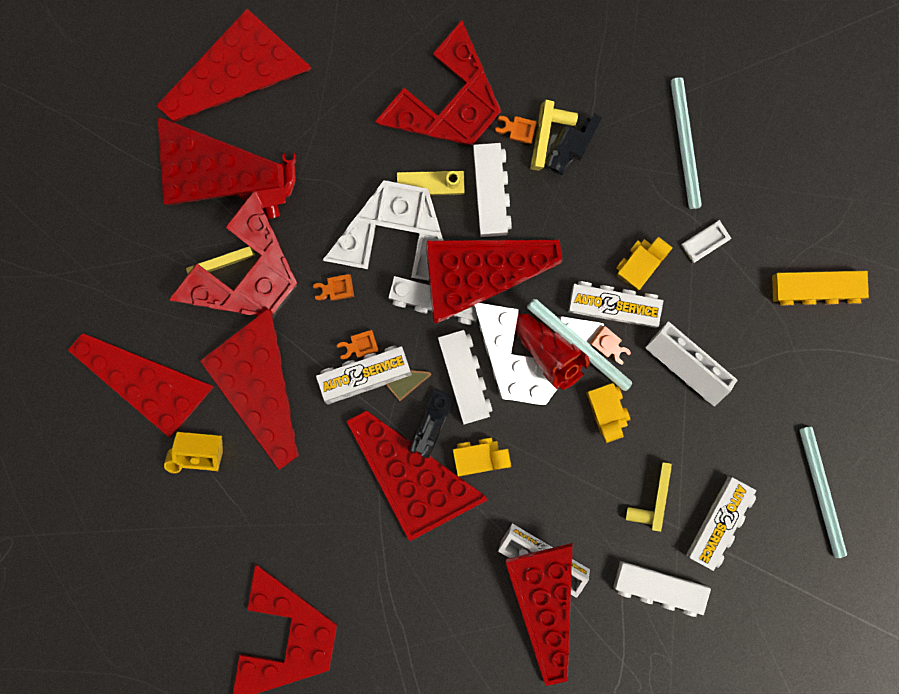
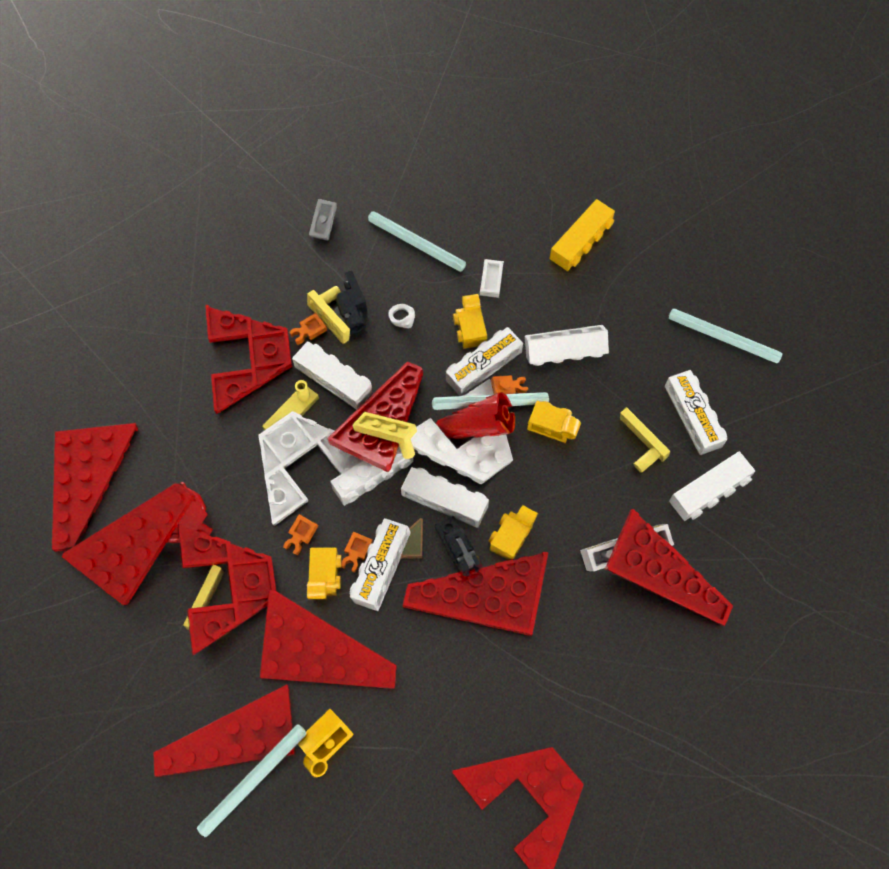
camera: 50 degrees left, 20 degrees down
none -> light aqua axle [197,724,306,837]
none -> yellow hinge [307,548,342,599]
none -> light grey plate [309,199,337,241]
none -> light yellow piece [353,412,417,459]
none -> white piece [388,304,415,328]

